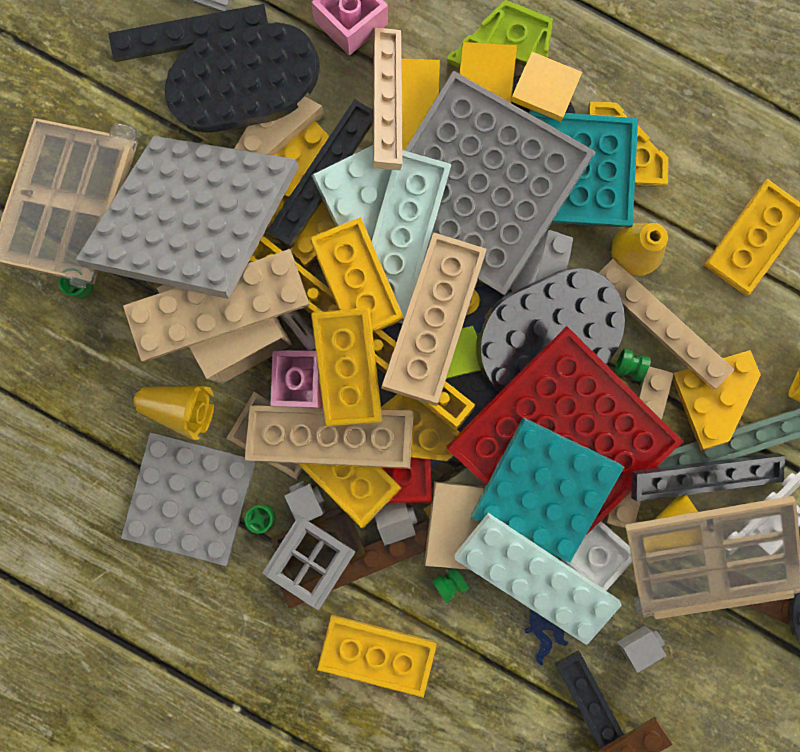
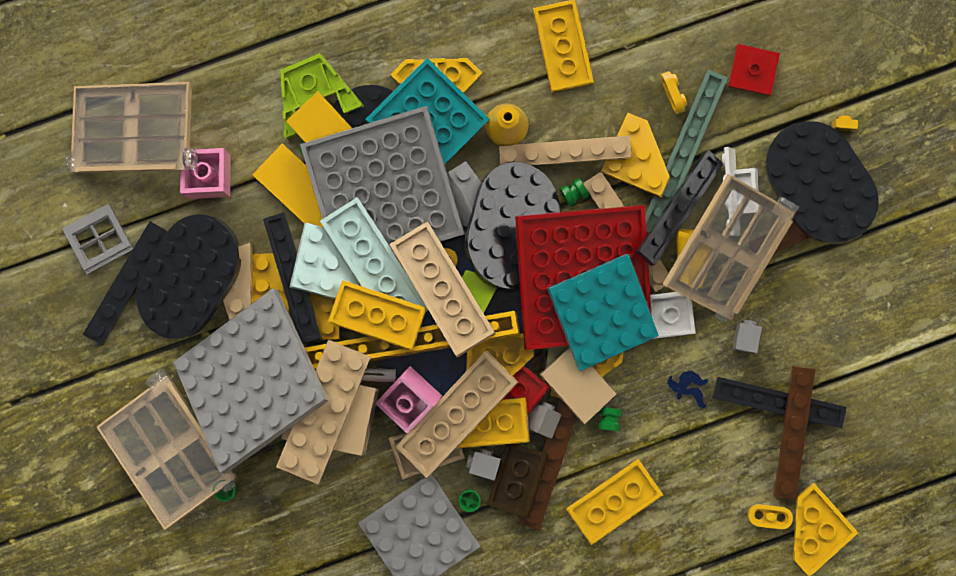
camera: 50 degrees left, 0 degrees up
yellow cone [134,385,214,440] -> none
light grey piece [262,515,355,610] -> none
yellow tile [311,307,382,426] -> none
tan plate [373,27,402,170] -> none
light aqua plate [454,513,622,645] -> none
yellow tile [511,52,582,122] -> none

